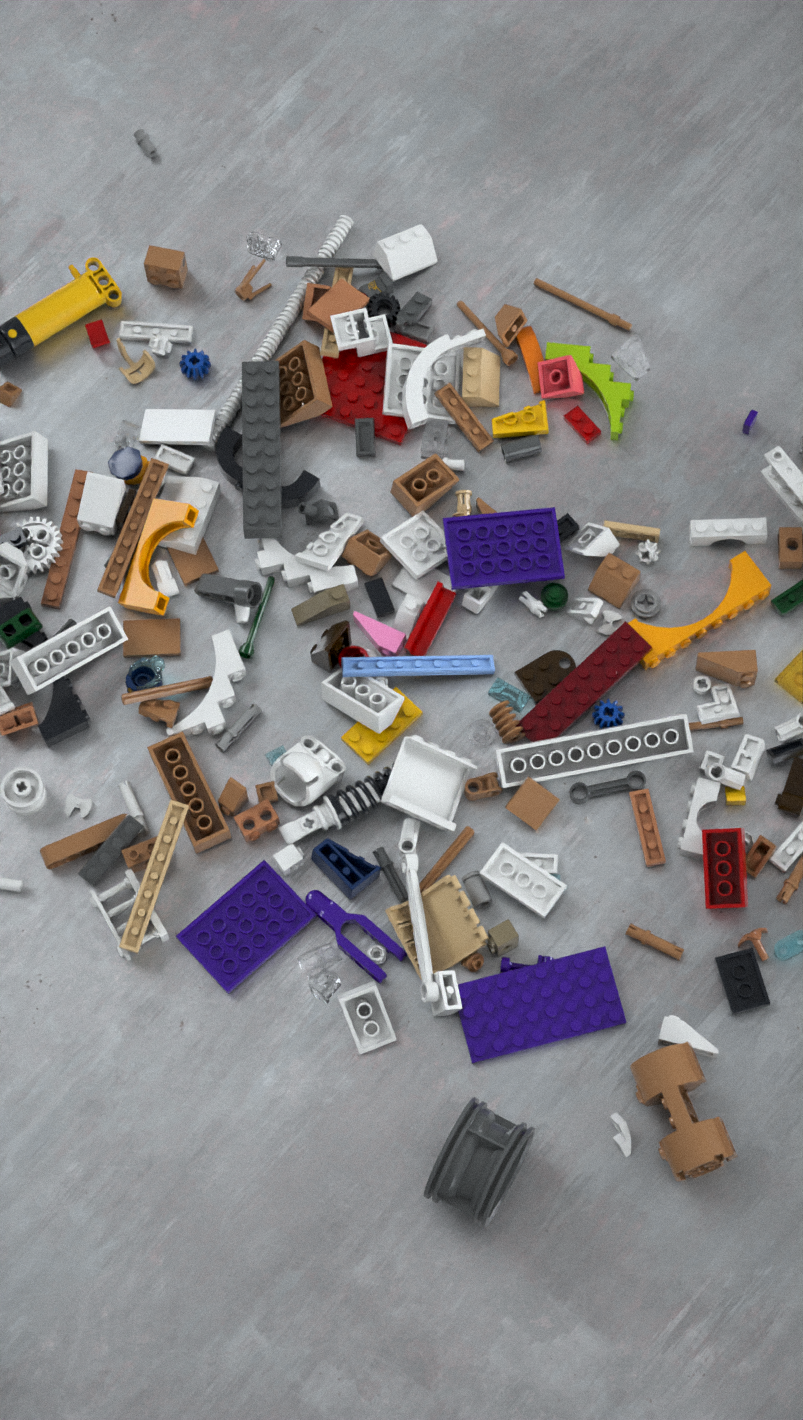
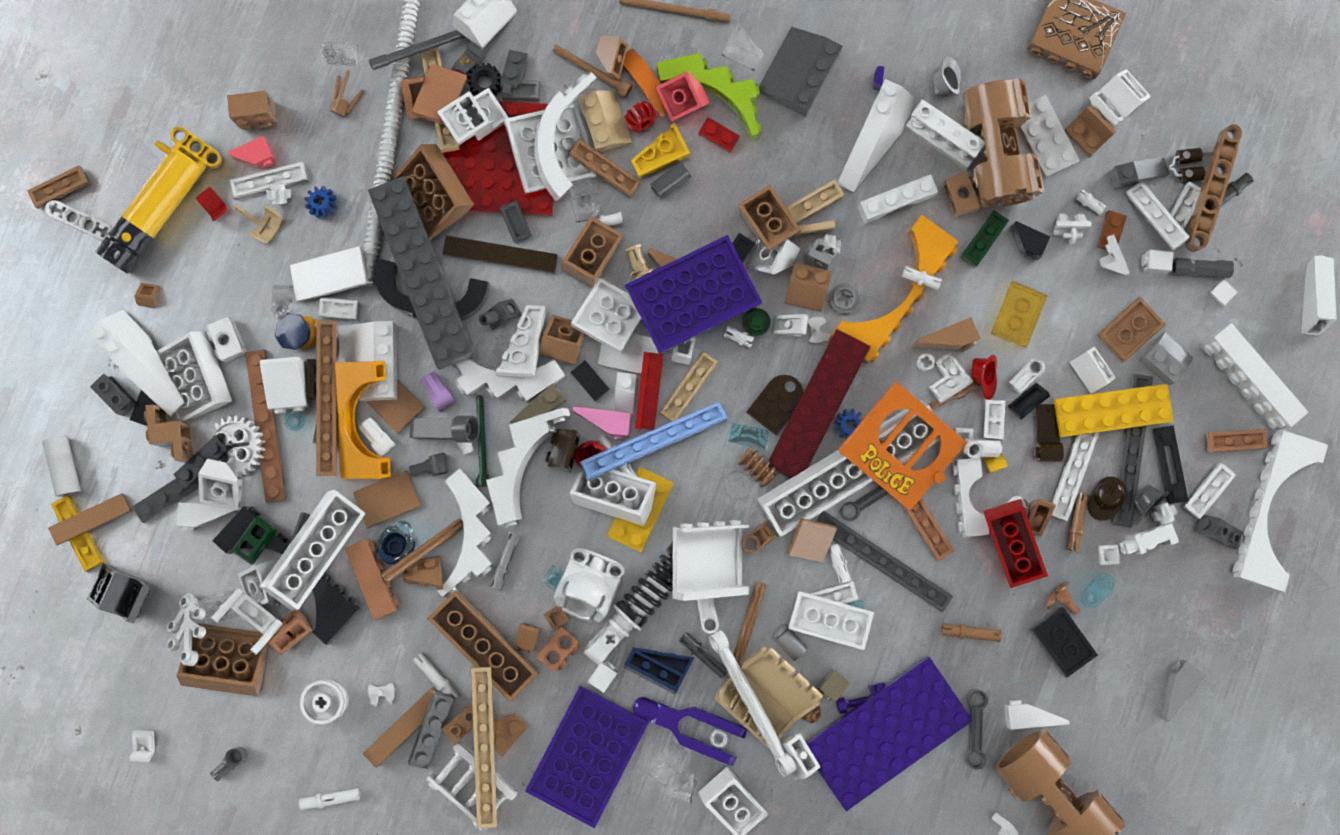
camera: 25 degrees left, 15 degrees up
none -> white brick [207,317,246,363]
none -> coral slope [228,136,277,169]
none -> clear light blue plate [284,412,304,431]
none -> nougat brick [344,539,400,620]
none -> dark grey pin [409,453,449,477]
none -> lavender piece [421,371,456,412]
none -> dark brown tile [442,235,558,274]
none -> white arch [486,408,570,527]
none -> medium nougat wing [493,713,529,756]
none -> red gear [624,101,657,133]
none -> tan tile [659,351,719,422]
none -> medium nougat slope [738,185,801,251]
none -> dark grey slope [759,26,843,117]
none -> tan plate [786,179,845,223]
none -> light grey bracket [804,238,833,270]
none -> dark grey tile [816,511,953,612]
none -> white pin [828,544,852,584]
none -> white wedge [838,79,917,193]
none -> orange door [838,381,967,511]
none -> white pin [901,266,942,291]
none -> dark grey piece [965,689,988,770]
none -> red piece [971,355,997,400]

